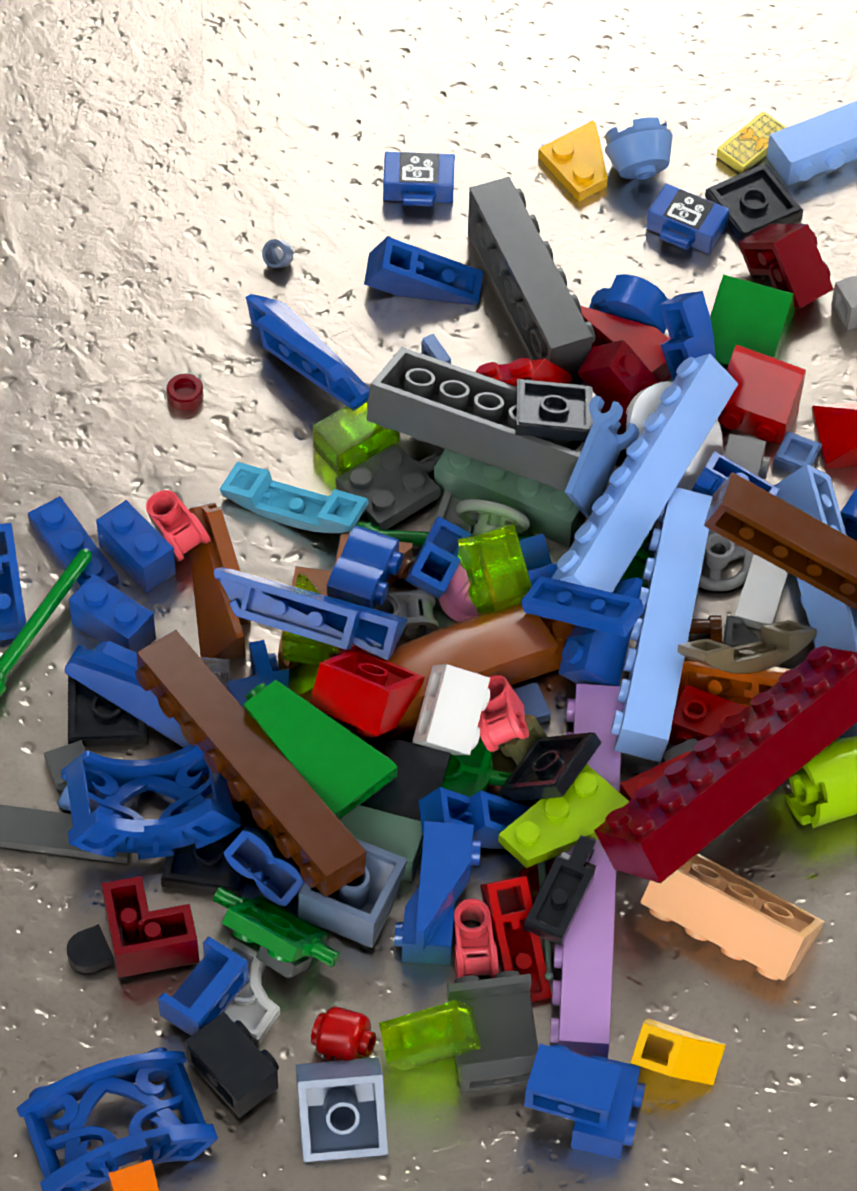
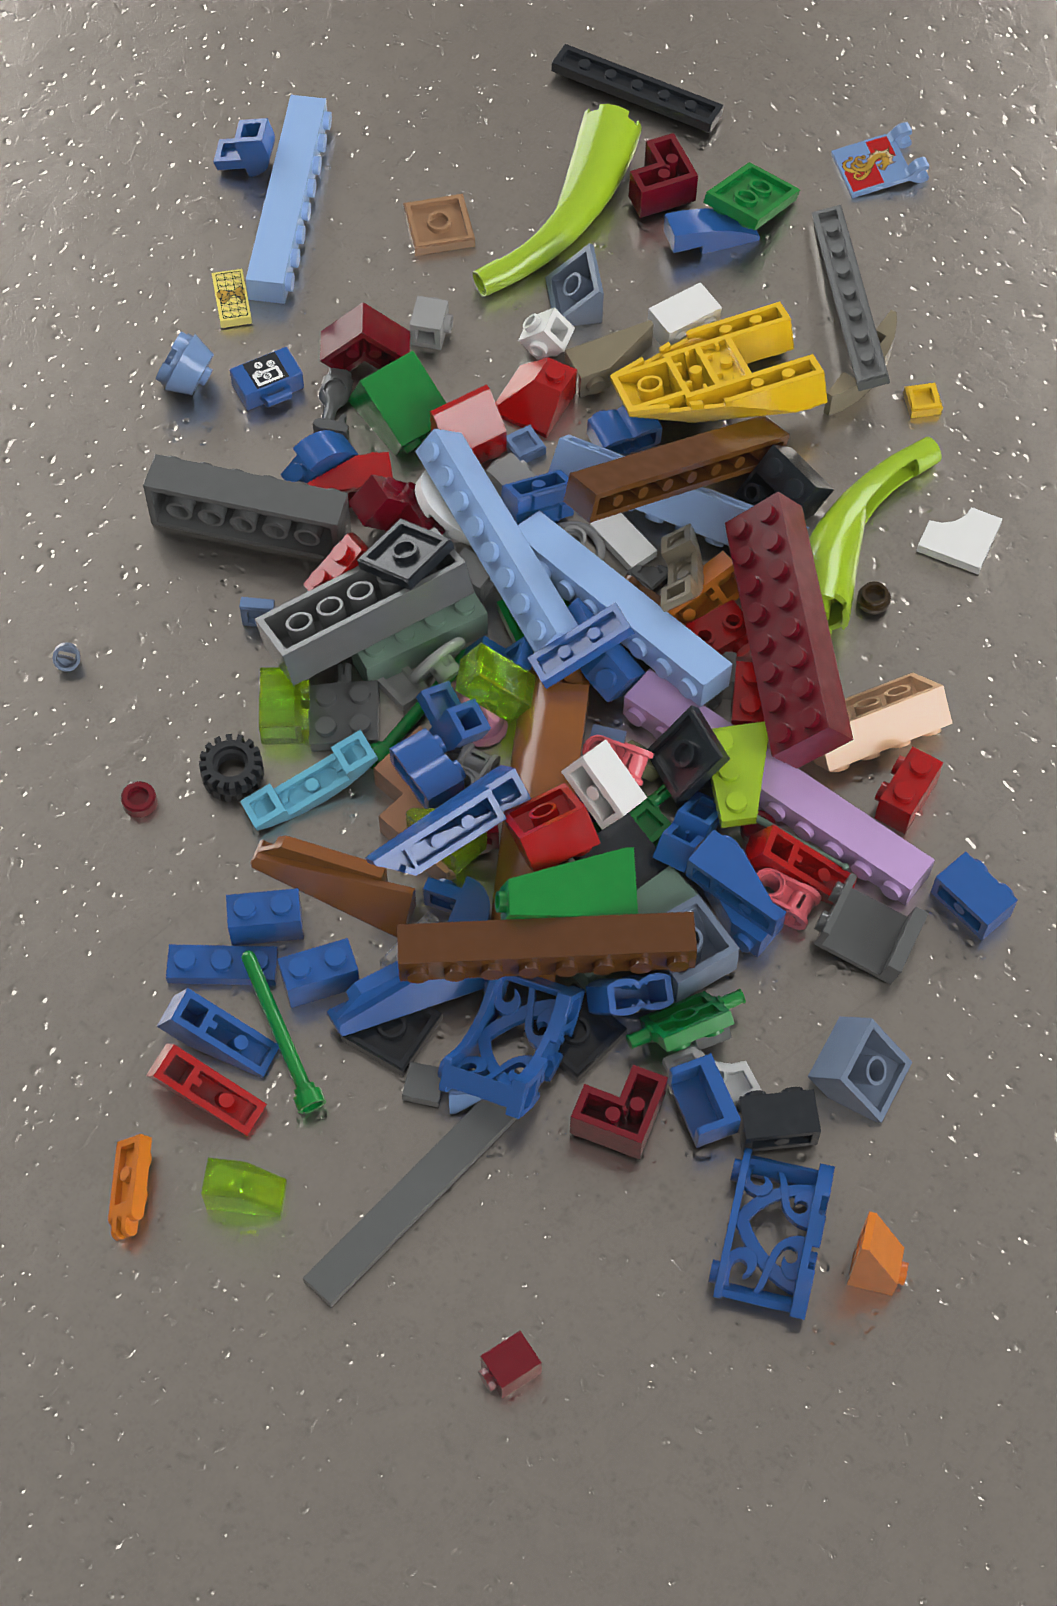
camera: 55 degrees left, 5 degrees up
black tile [67,924,115,973] -> none
coral piece [146,490,211,562] -> none
blue wedge [245,293,370,411] -> none
red head [311,1006,376,1061] -> none
blue slope [364,236,483,305] -> none
clear neon green brick [379,1000,481,1070] -> none
blue piece [383,151,455,207] -> none
black hinge [523,835,596,945] -> none
blue brick [524,1043,622,1130] -> none
yellow wing [538,120,608,202] -> none
medium blue flag [565,396,639,518] -> none
yellow slope [630,1018,726,1085] -> none
blue slope [659,291,716,381] -> none
black tile [705,163,803,241] -> none
none -> black tyre [199,734,264,802]
none -> dark grey piece [313,368,354,440]
none -> red brick [874,746,944,834]

